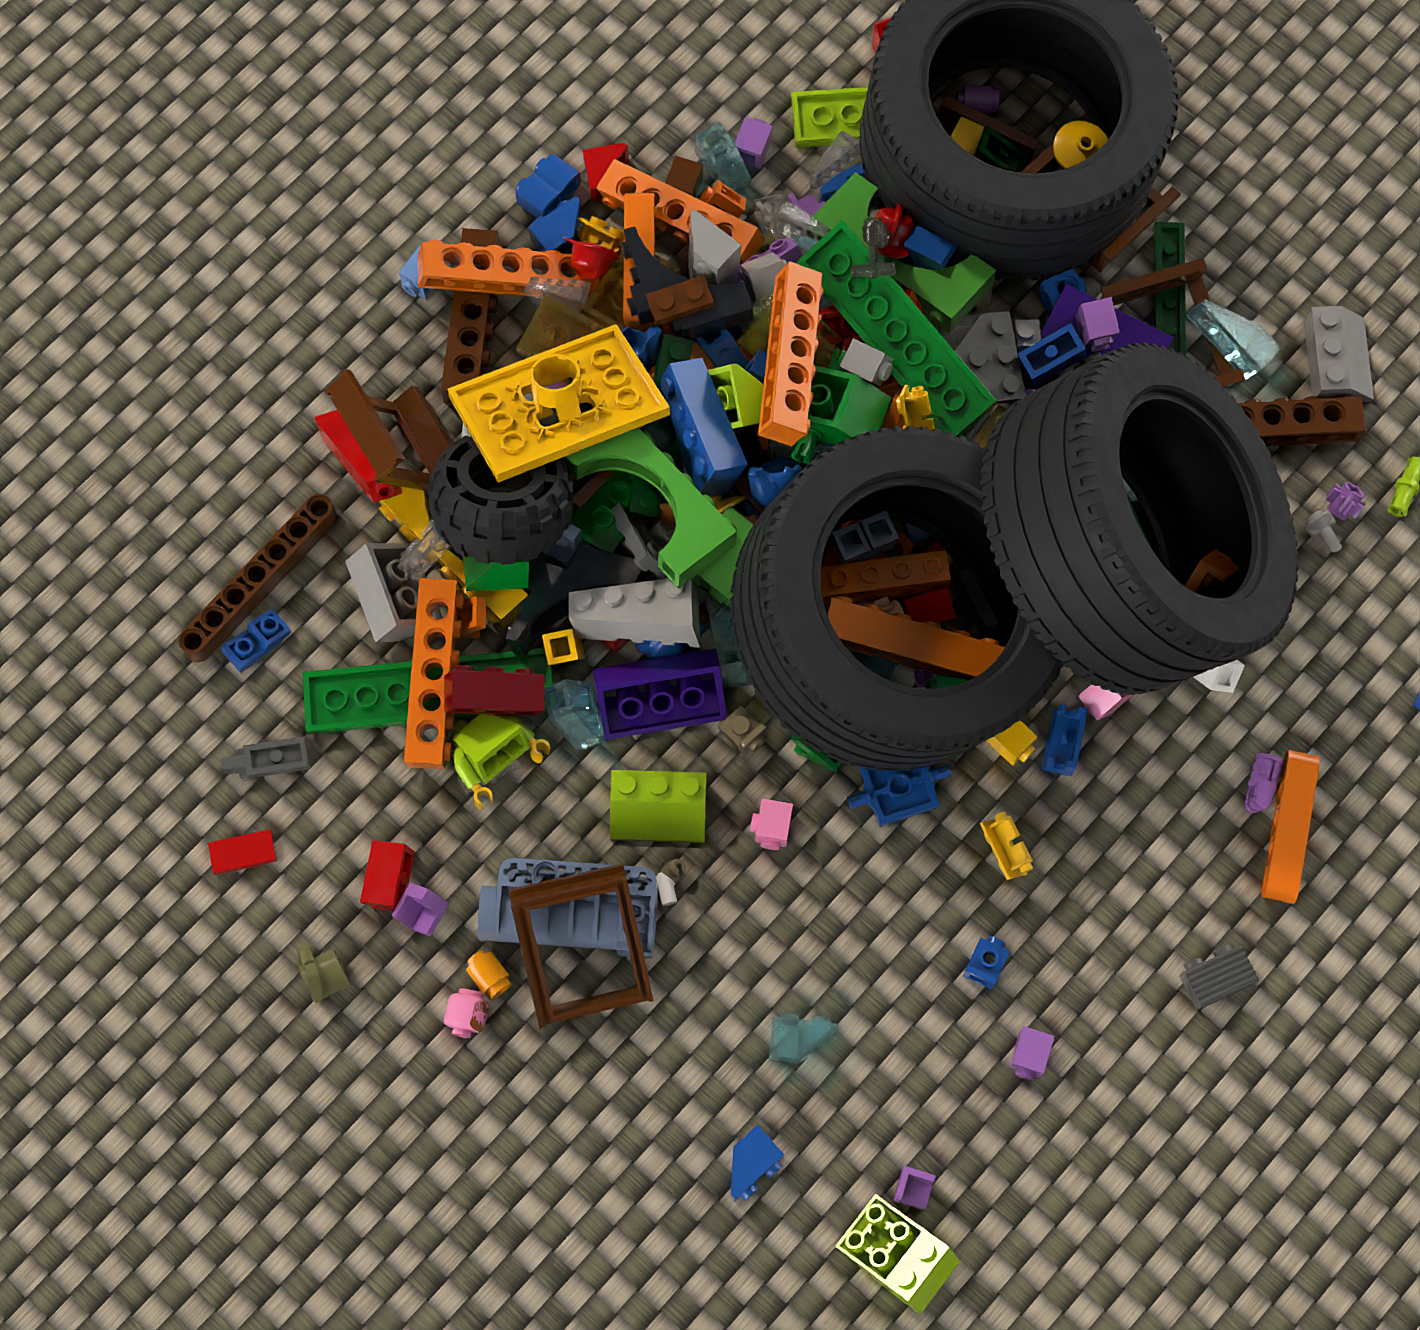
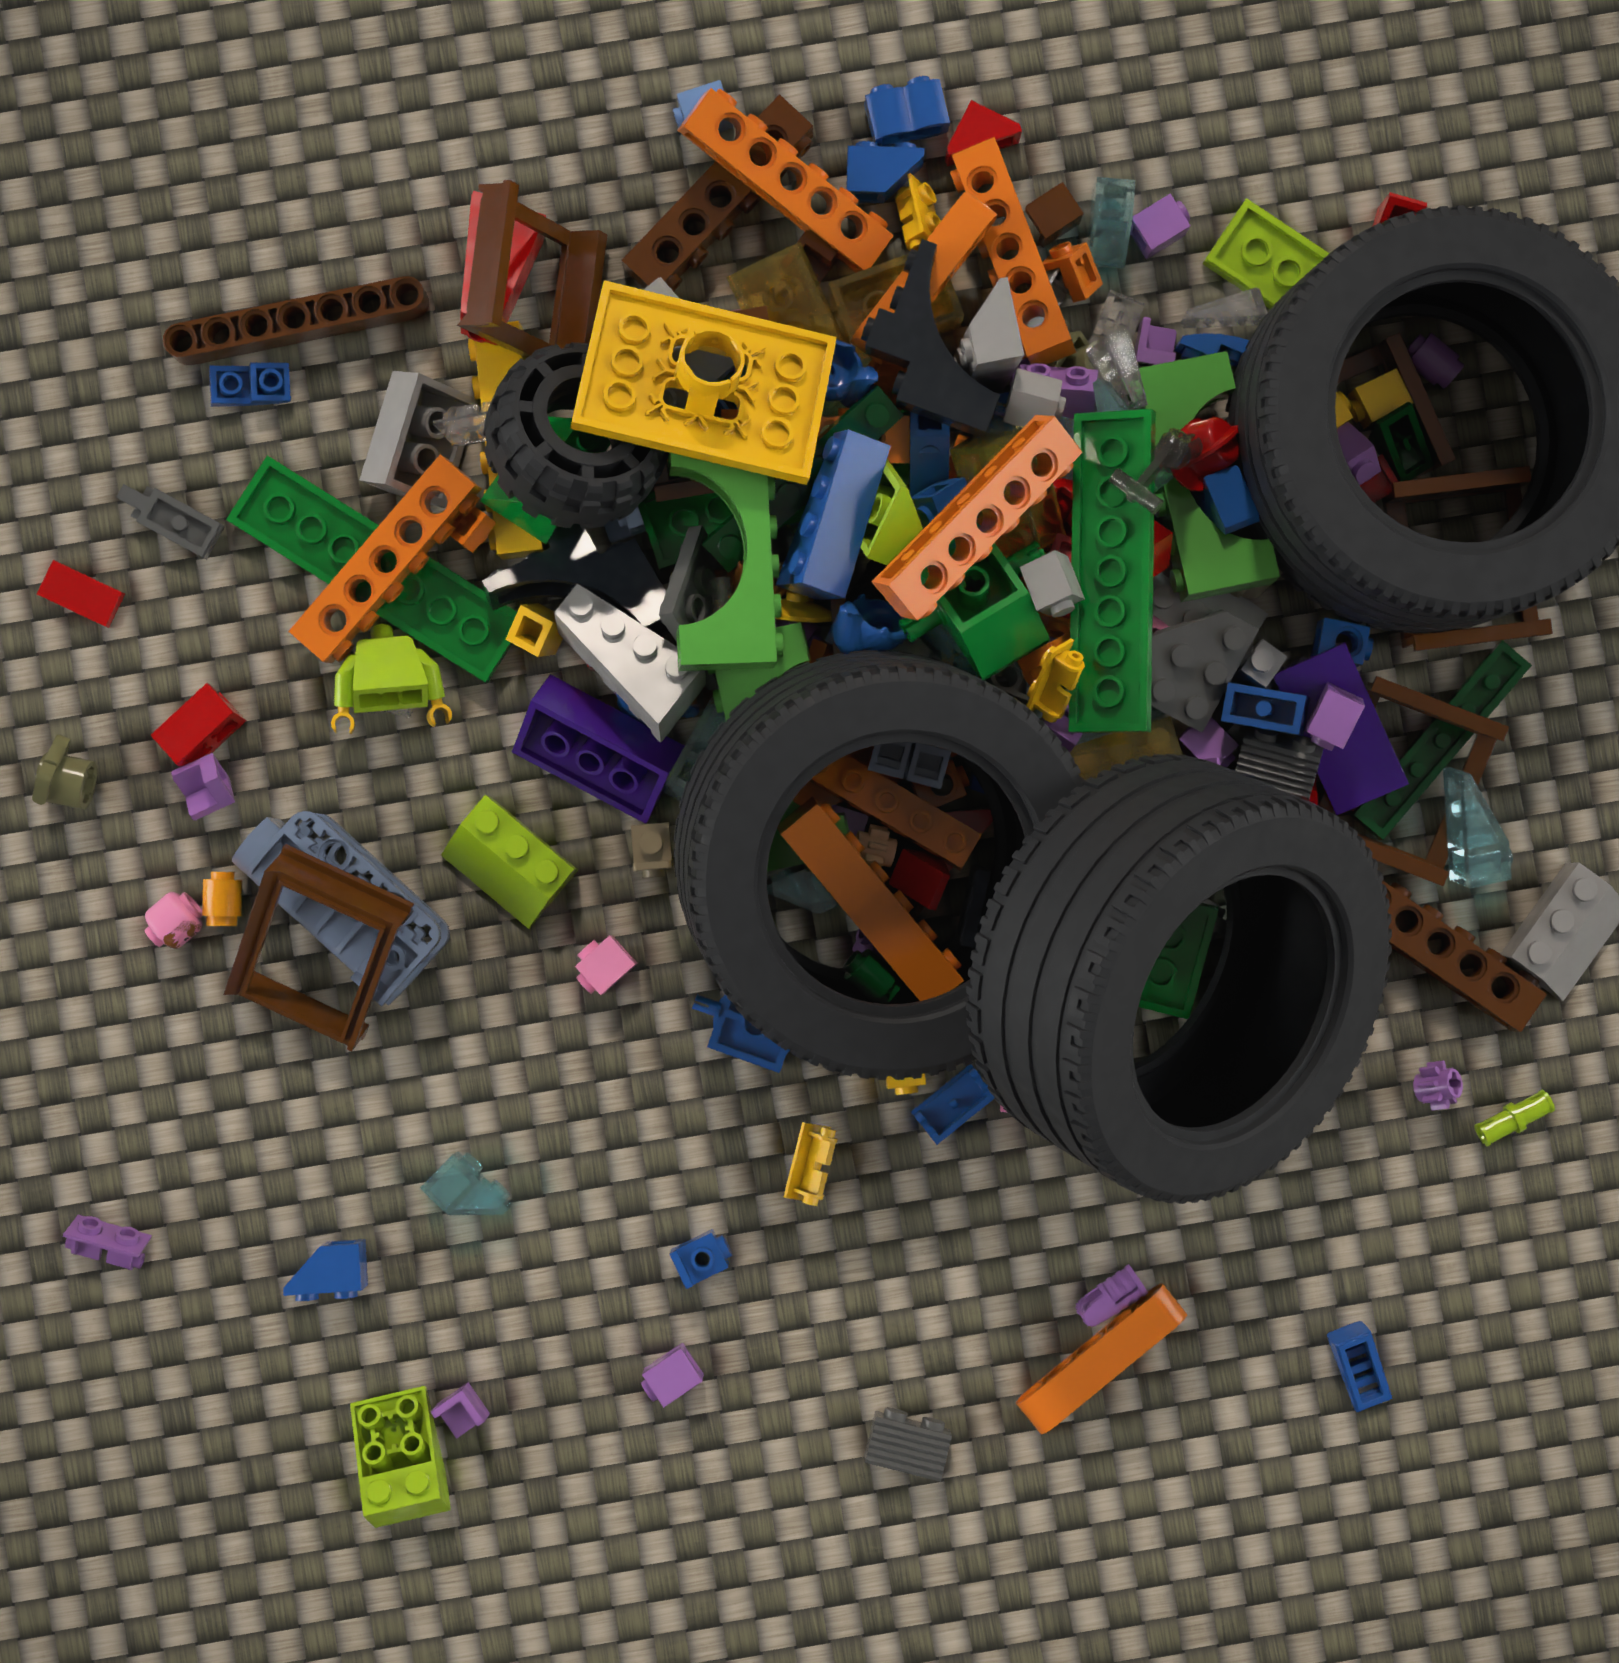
camera: 35 degrees right, 15 degrees up
dark red brick [444,665,544,717] -> none
clear slope [523,277,591,312] -> none
clear light blue slope [544,679,603,751] -> none
red piece [563,237,621,279] -> none
reddish brown plate [646,275,714,326] -> none
arm [656,859,686,906] -> none
yellow dish [1053,120,1108,169] -> none
orange bracket [1185,549,1239,593] -> none
light grey plate [1305,510,1342,552] -> none
none -> medium lavender hinge [63,1215,152,1270]

